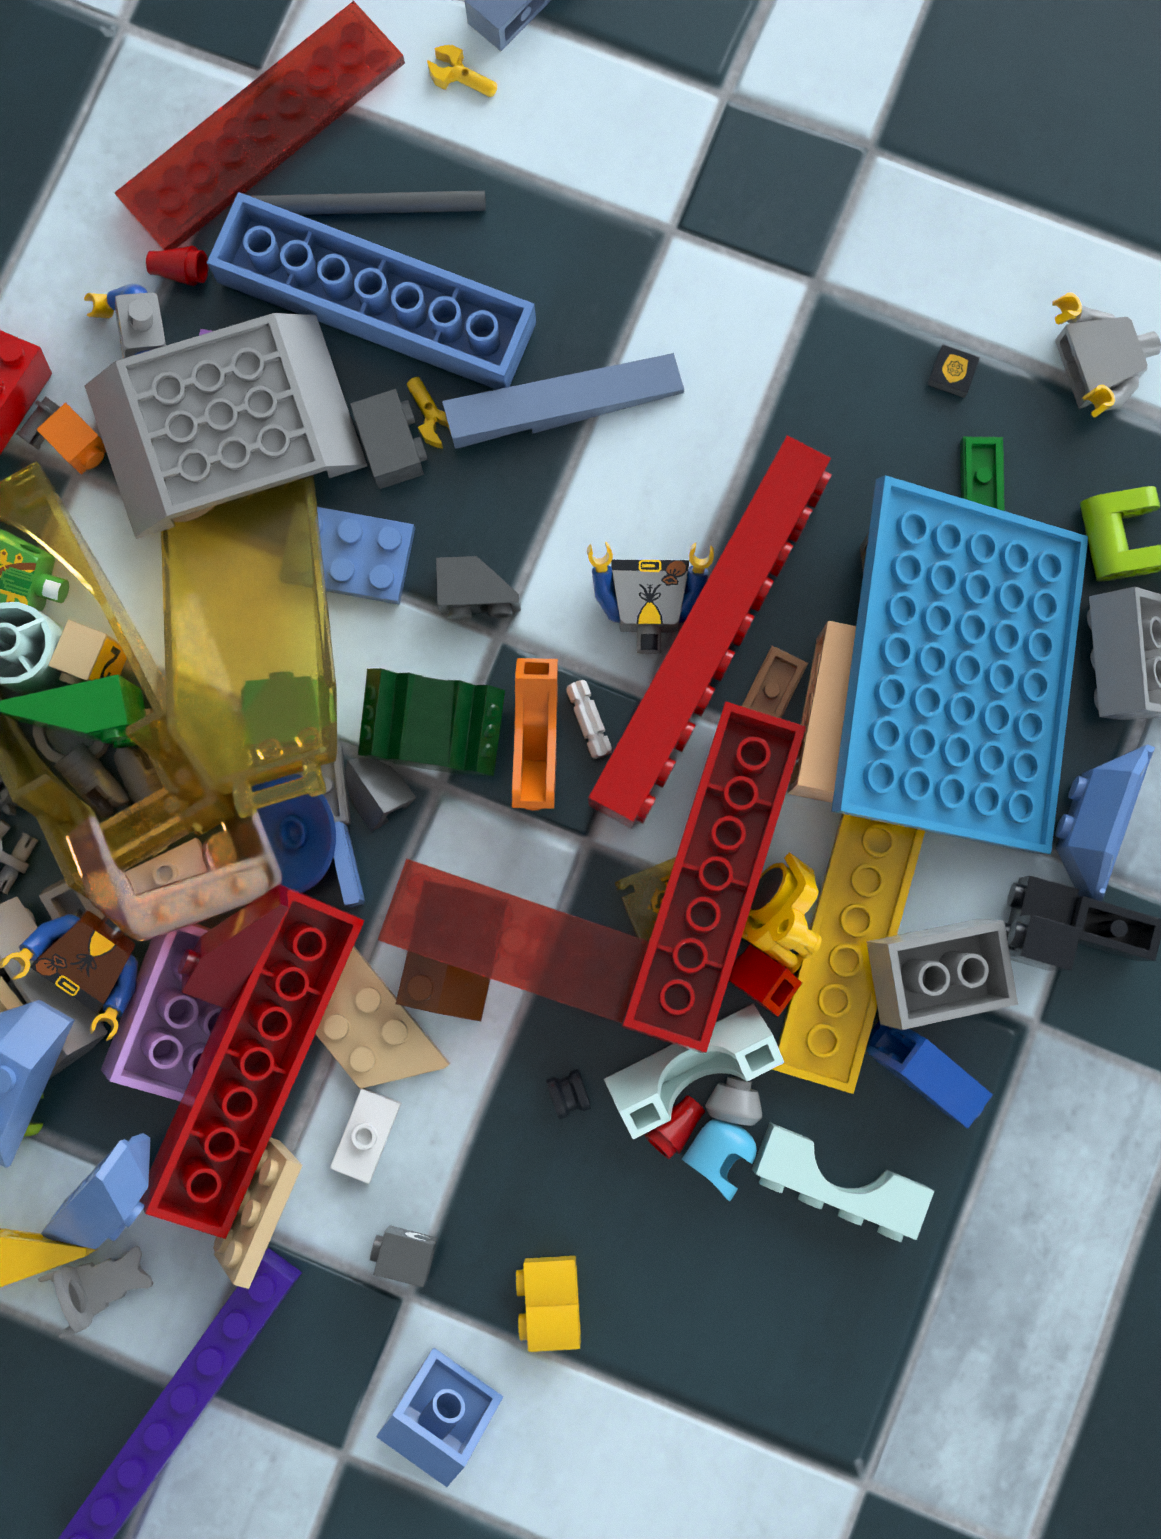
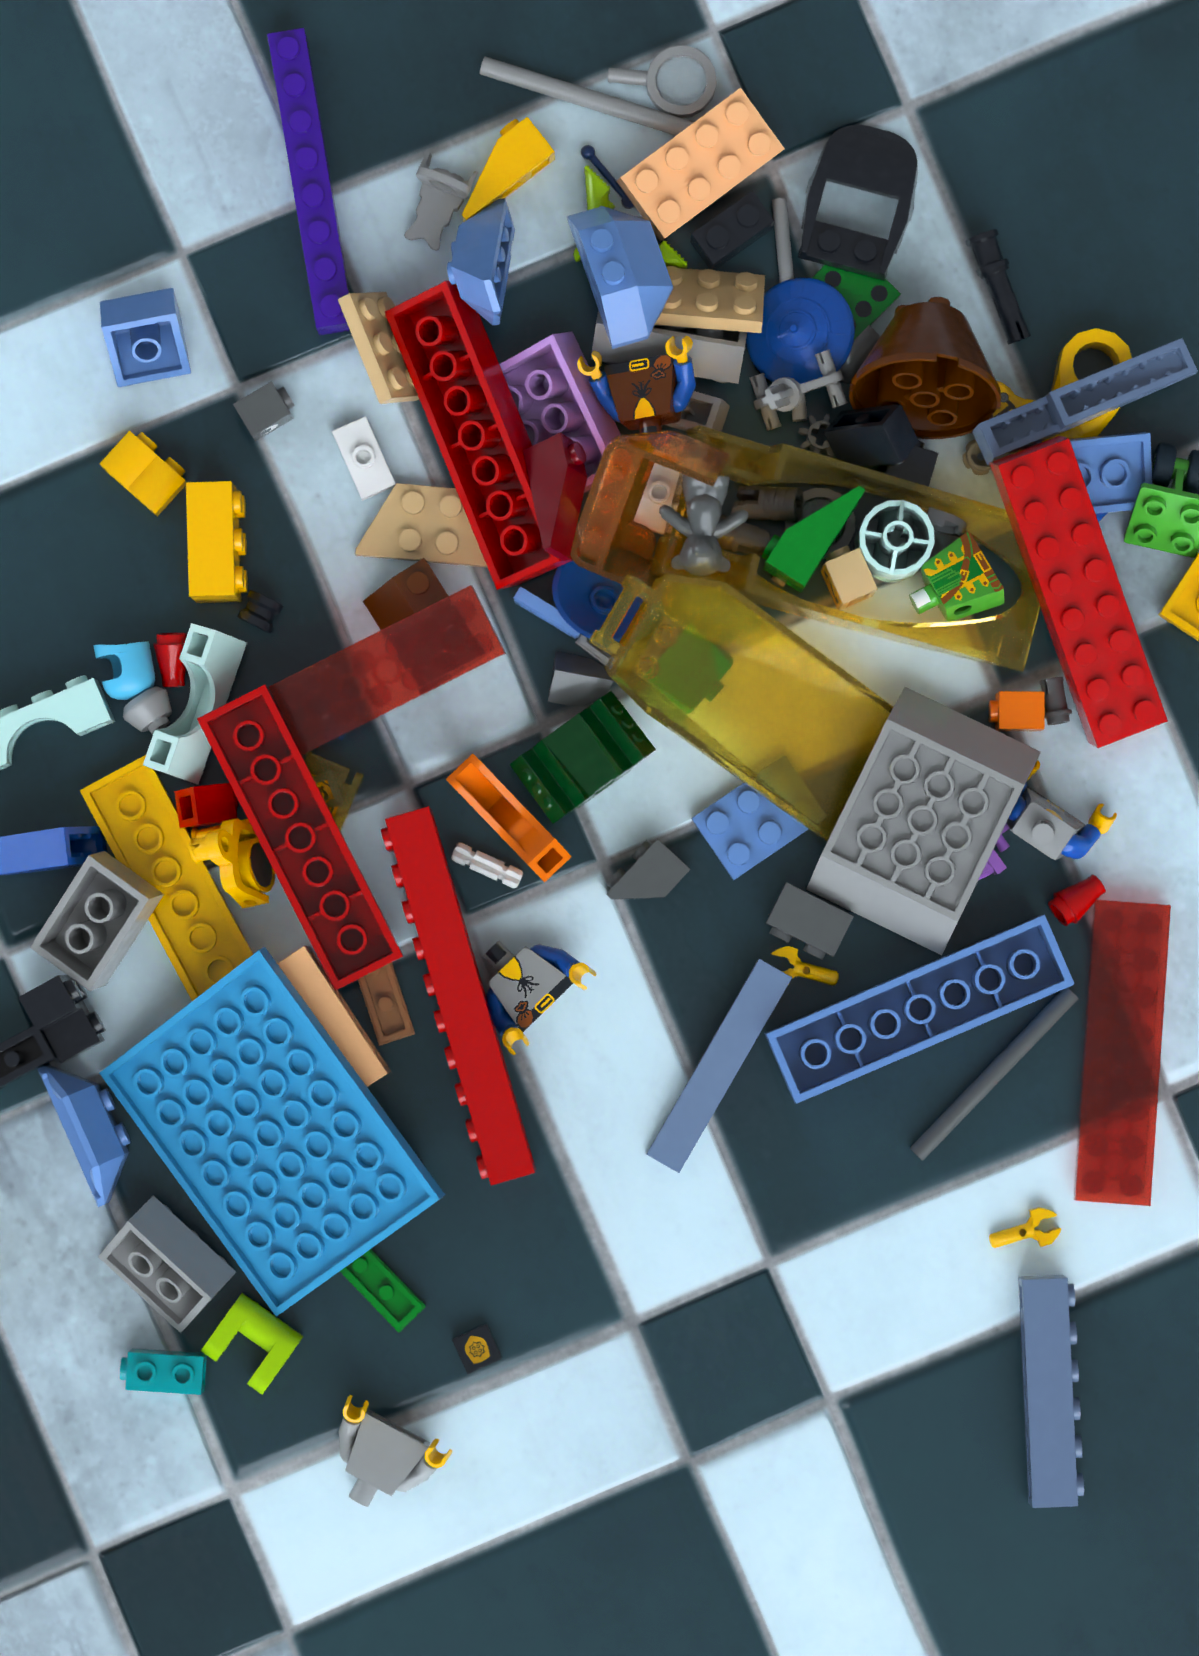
camera: 130 degrees right, 5 degrees up
none -> yellow piece [186,481,248,603]
none -> dark grey piece [659,474,748,576]

